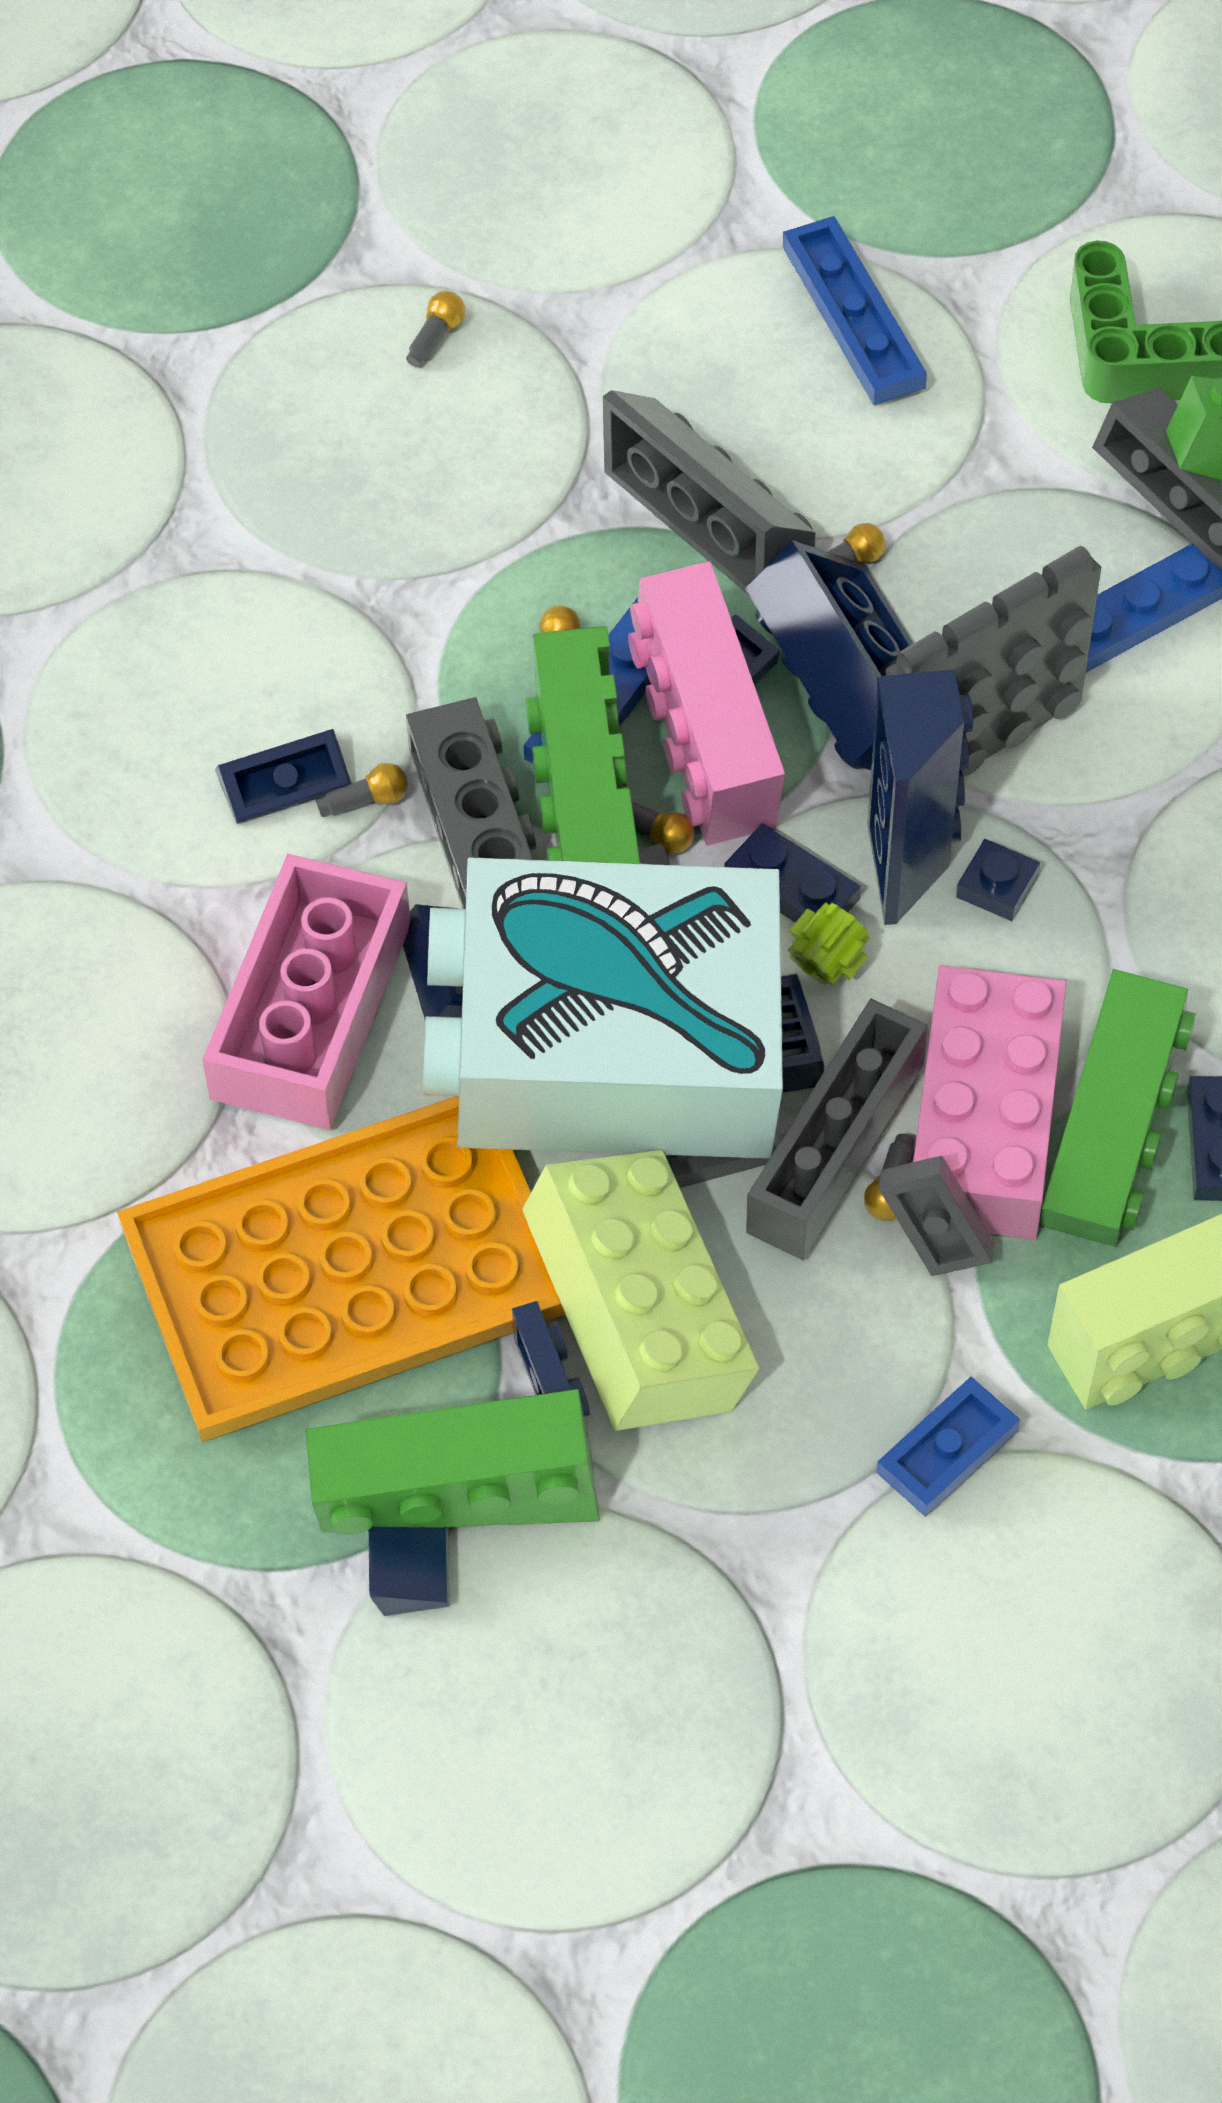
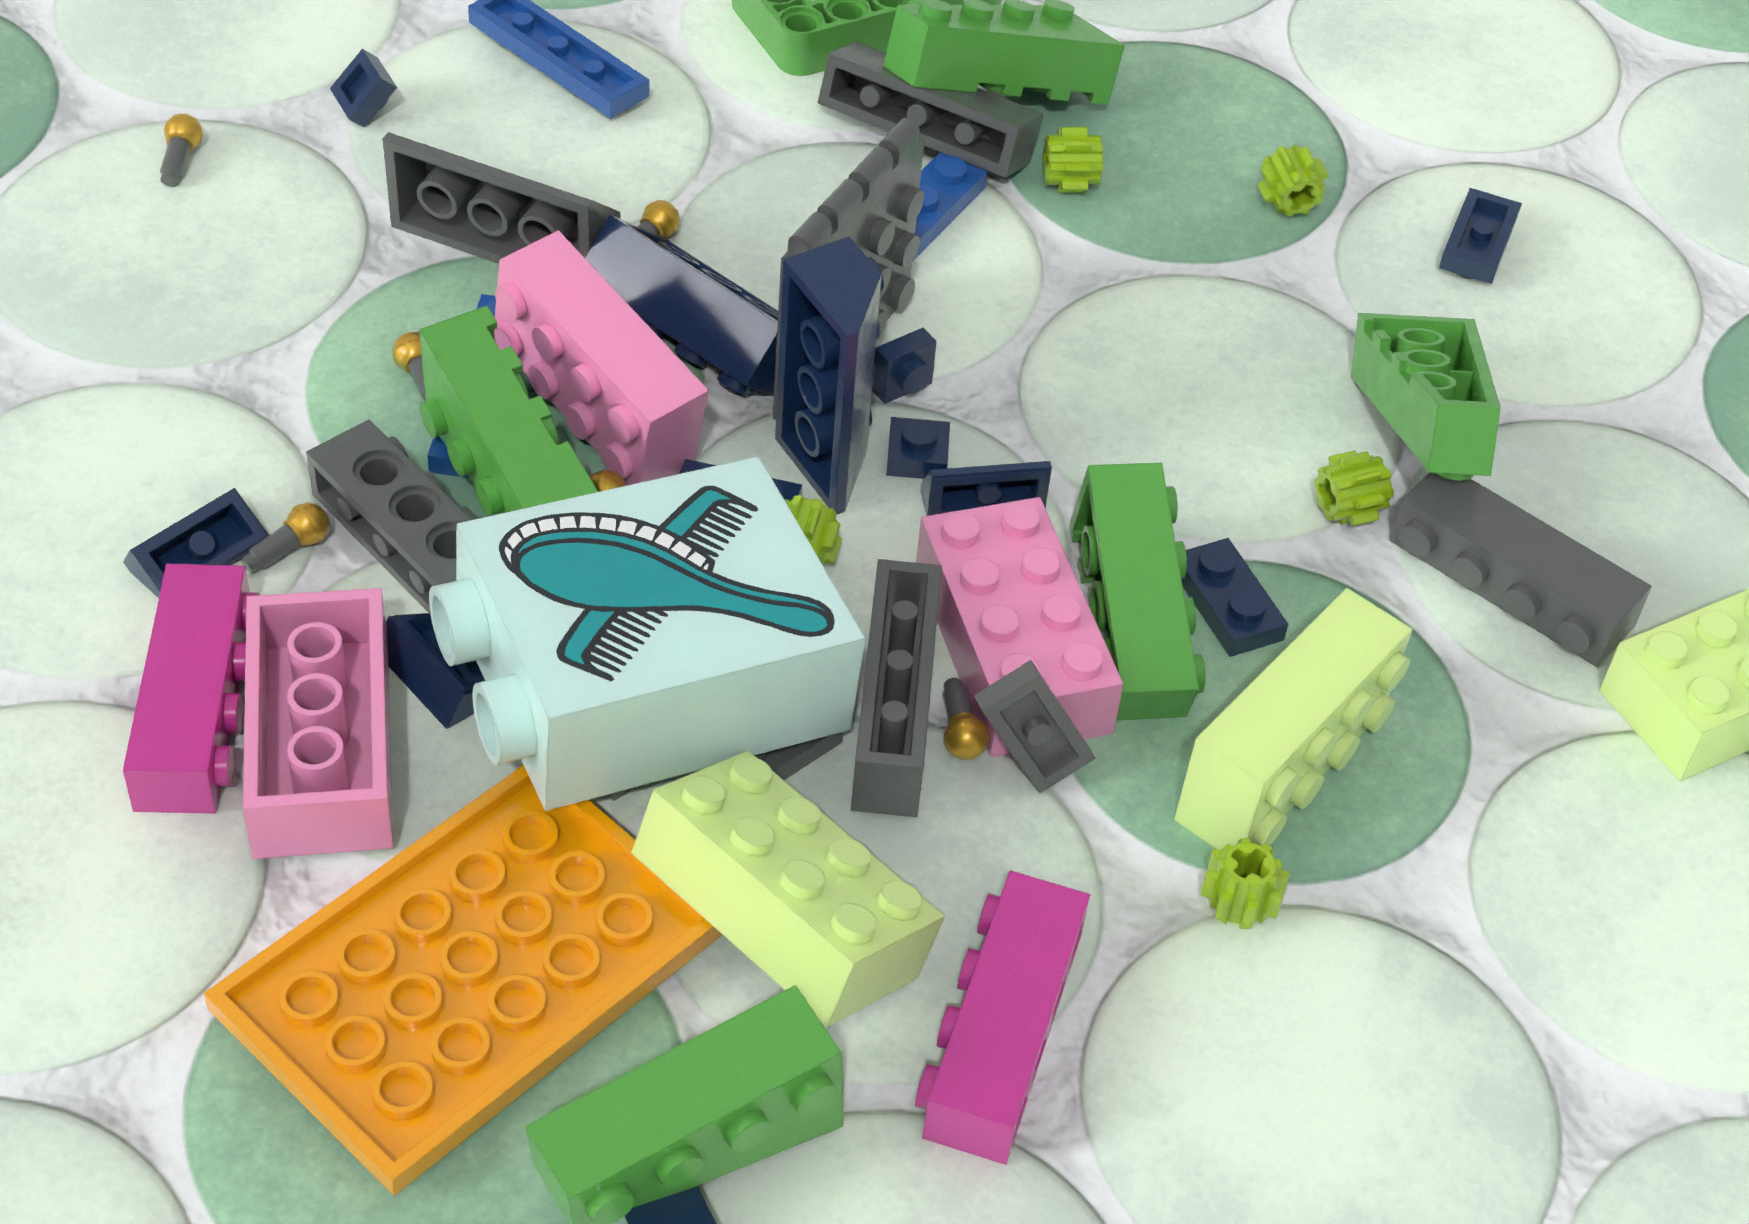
camera: 30 degrees left, 10 degrees down
dark blue plate [512,1301,590,1417] -> none
blue plate [876,1376,1020,1517] -> none
none -> dark pink brick [123,564,260,814]
none -> dark blue plate [330,49,397,127]
none -> dark blue plate [872,327,937,404]
none -> dark pink brick [915,870,1091,1165]
none -> dark blue slope [920,461,1052,516]
none -> lime gear [1200,838,1290,929]

